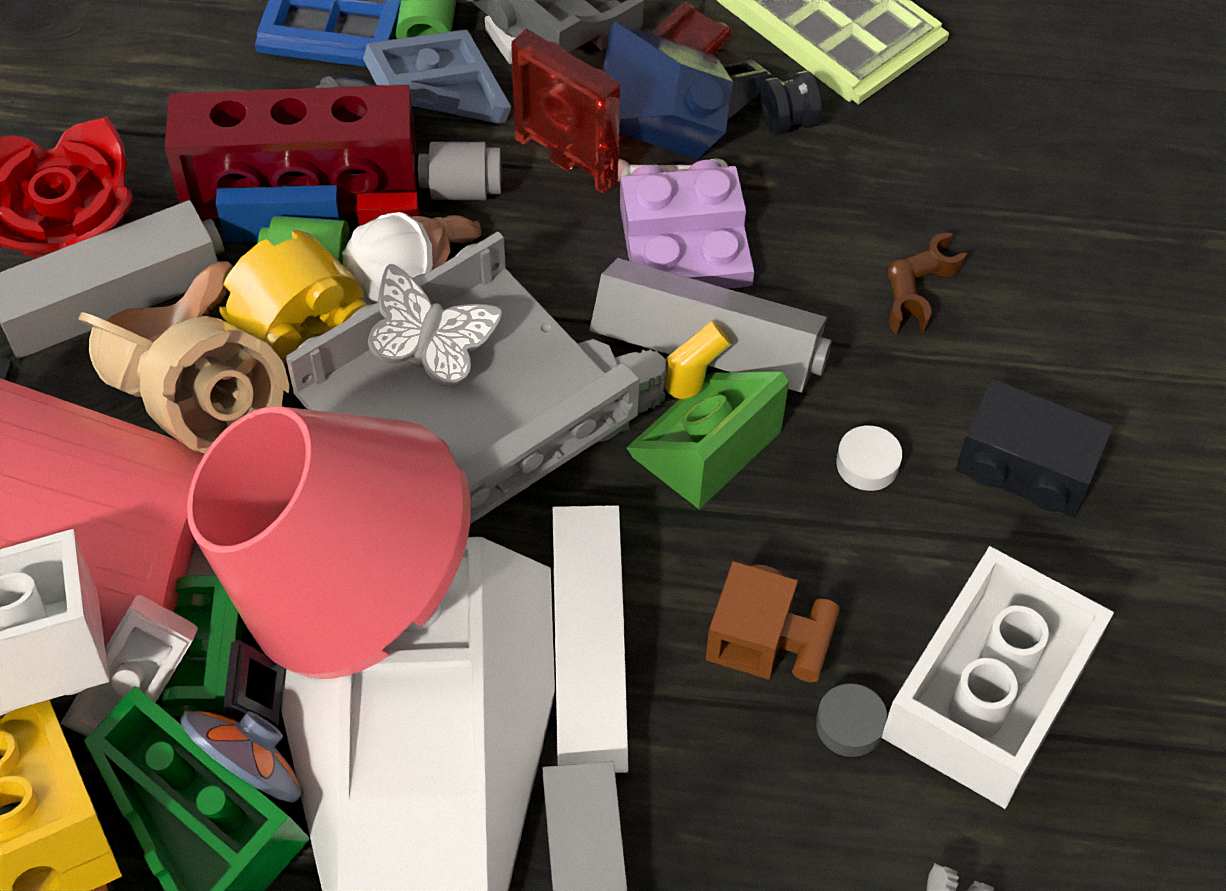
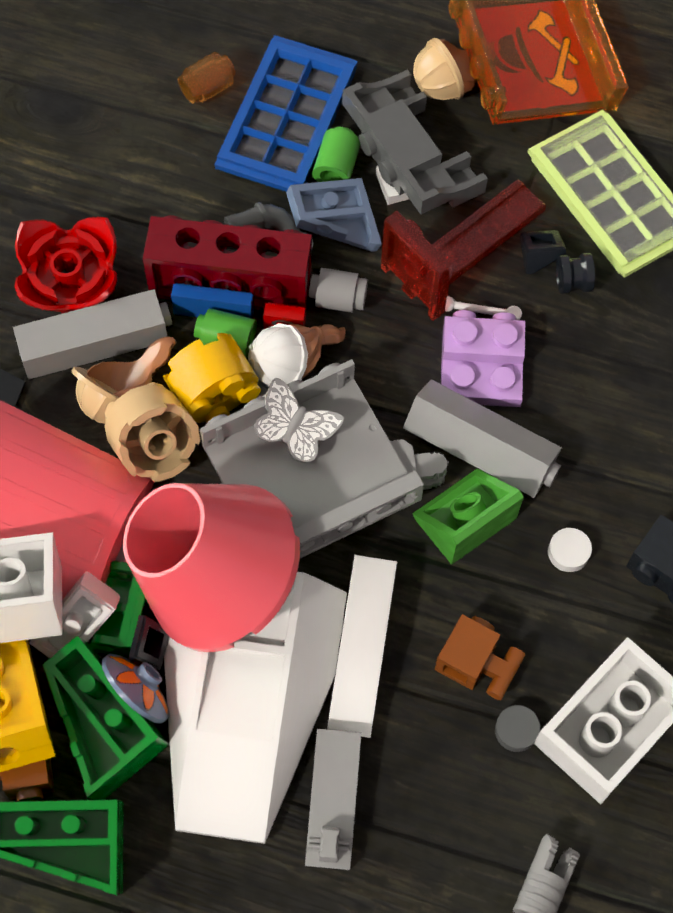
camera: 10 degrees right, 10 degrees up
dark blue slope [594,22,733,159] -> none
yellow arm [663,320,732,400] -> none
reddish brown arm [888,232,967,335] -> none

